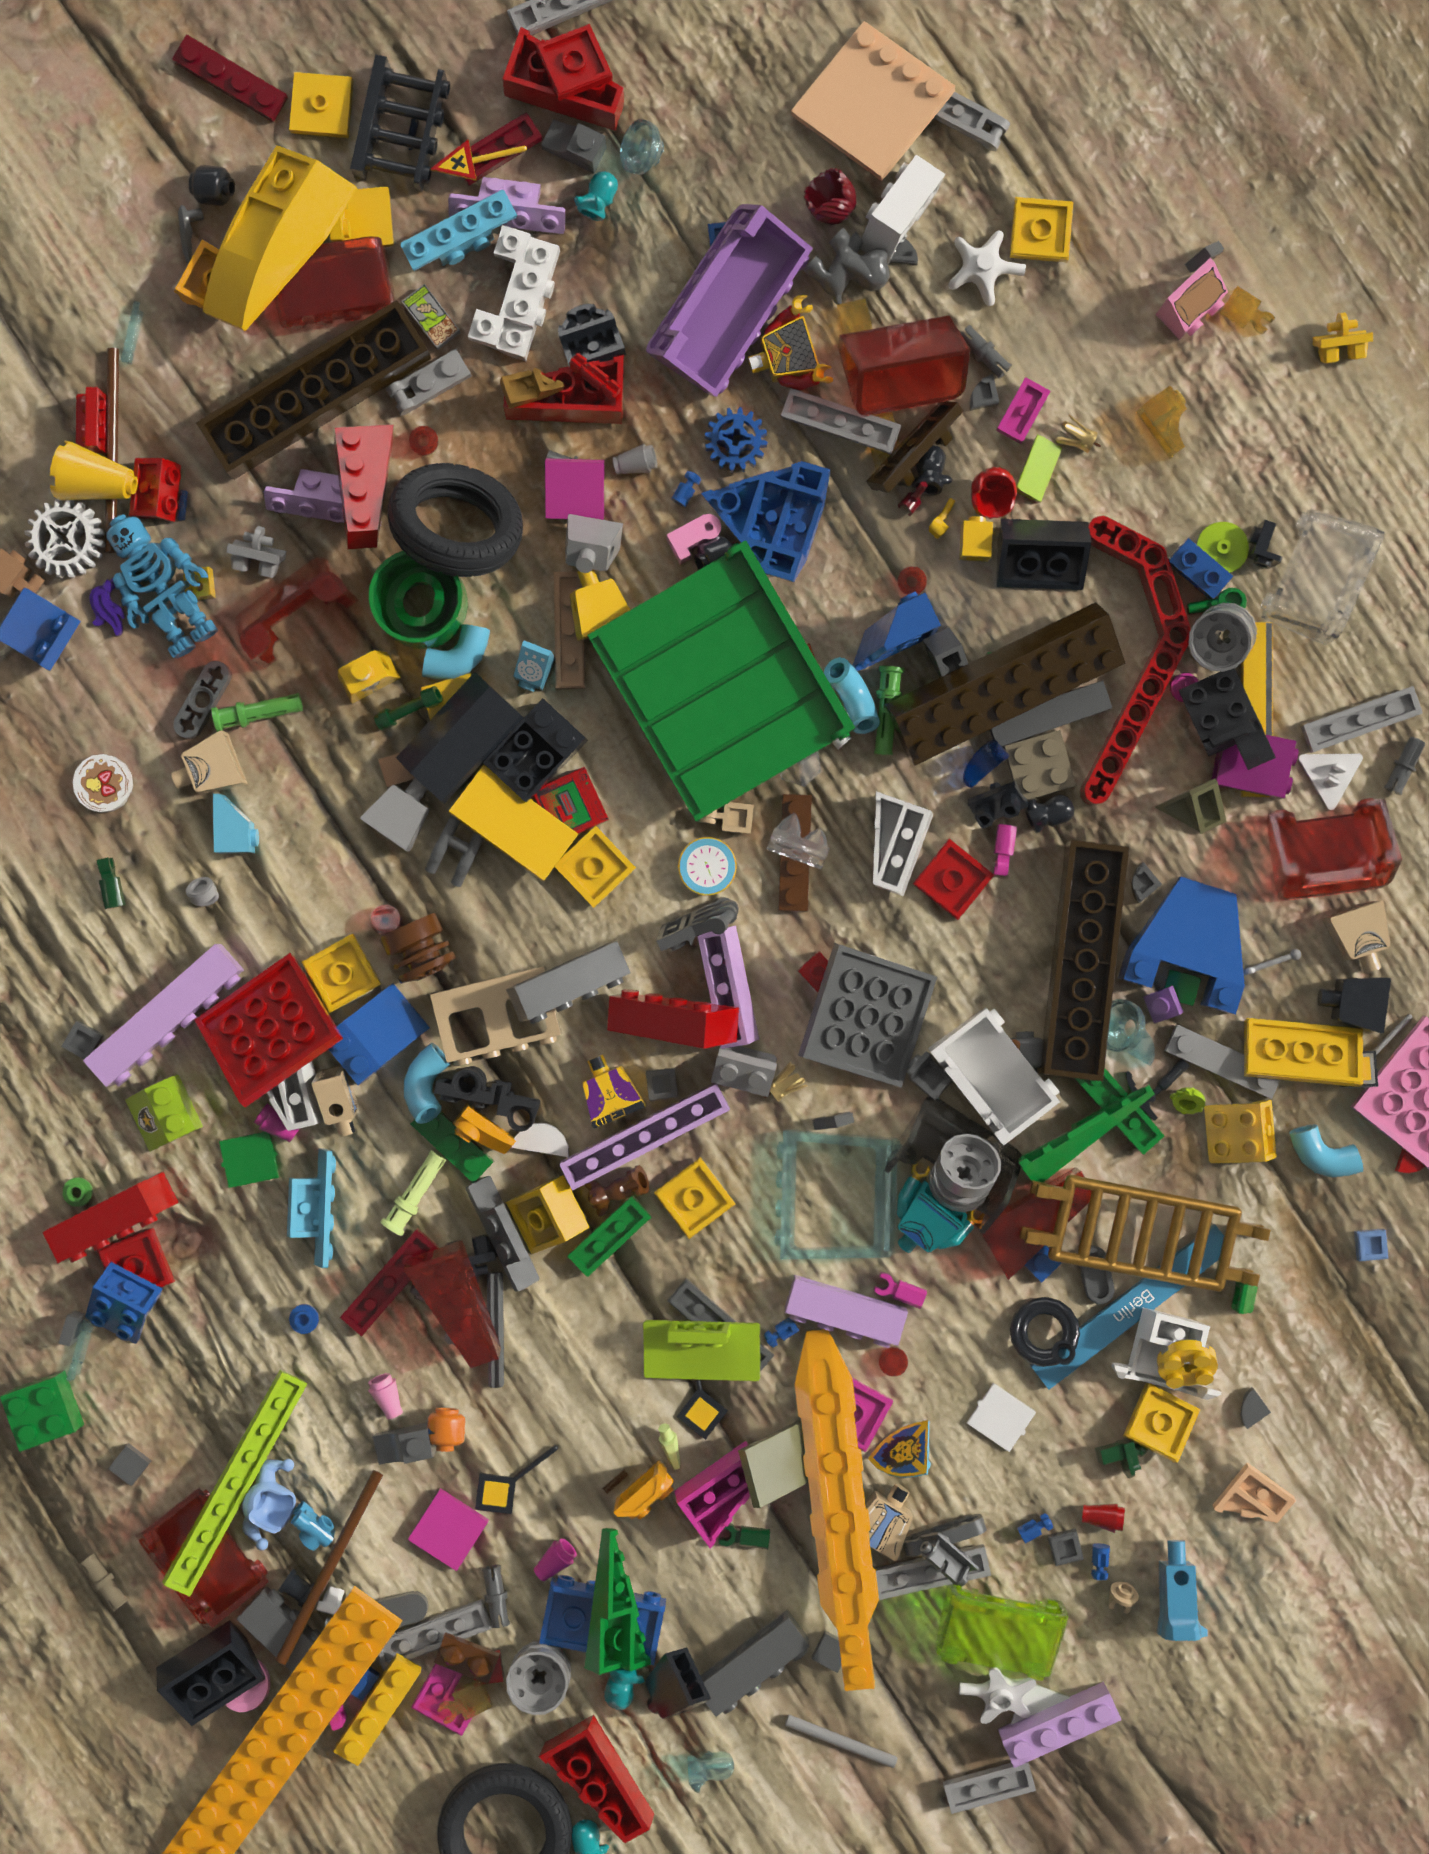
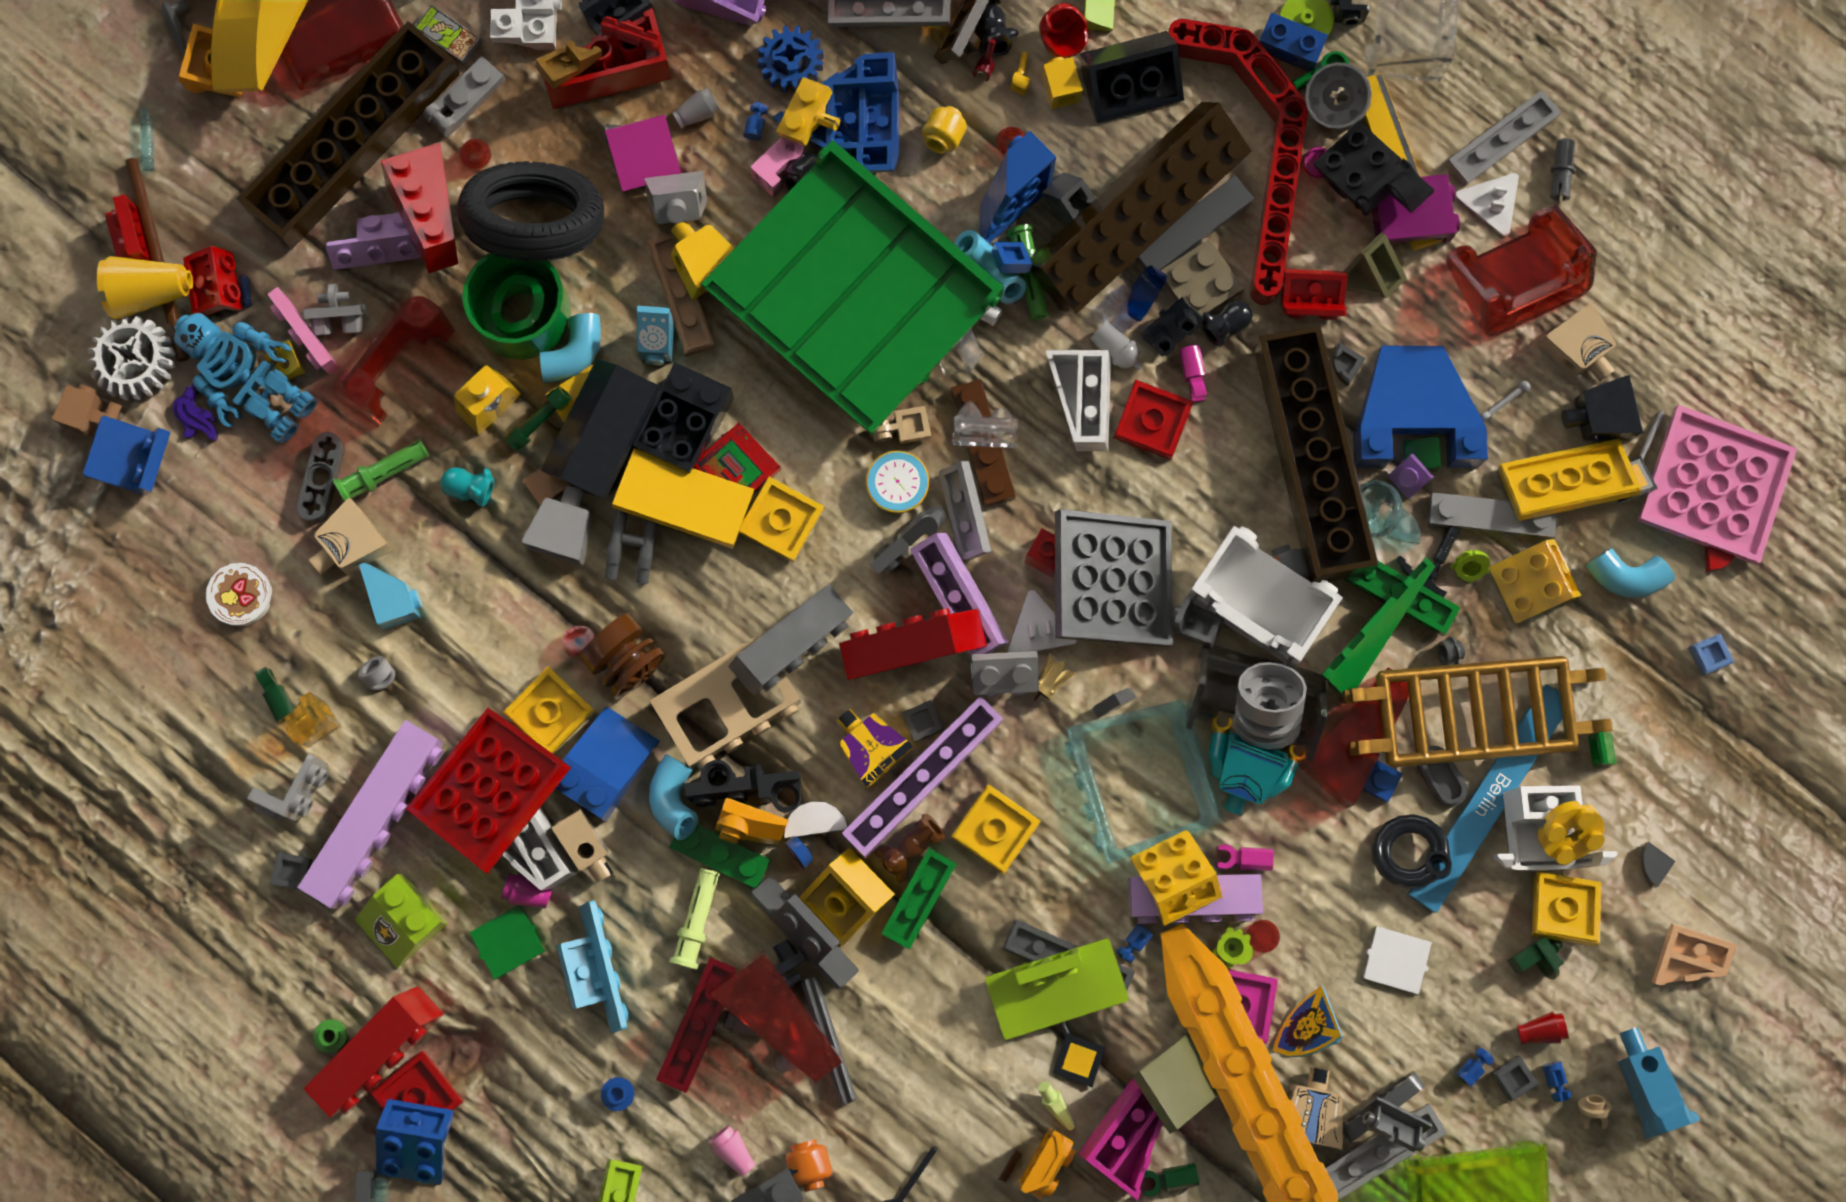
camera: 20 degrees left, 10 degrees down
none -> light grey bracket [247,754,329,822]
none -> bright pink plate [268,287,340,375]
none -> clear yellow arch [284,692,342,748]
none -> teal animal [440,467,495,507]
none -> yellow plate [776,77,840,146]
none -> blue tile [784,836,814,869]
none -> yellow head [922,106,967,154]
none -> light grey plate [938,461,991,561]
none -> blue plate [991,242,1032,273]
none -> white piece [1008,590,1076,653]
none -> light grey piece [1090,321,1143,370]
none -> yellow bracket [1130,830,1223,926]
none -> lime animal [1213,927,1253,968]
none -> red bracket [1280,269,1348,320]
none -> dark grey plate [1437,636,1465,665]

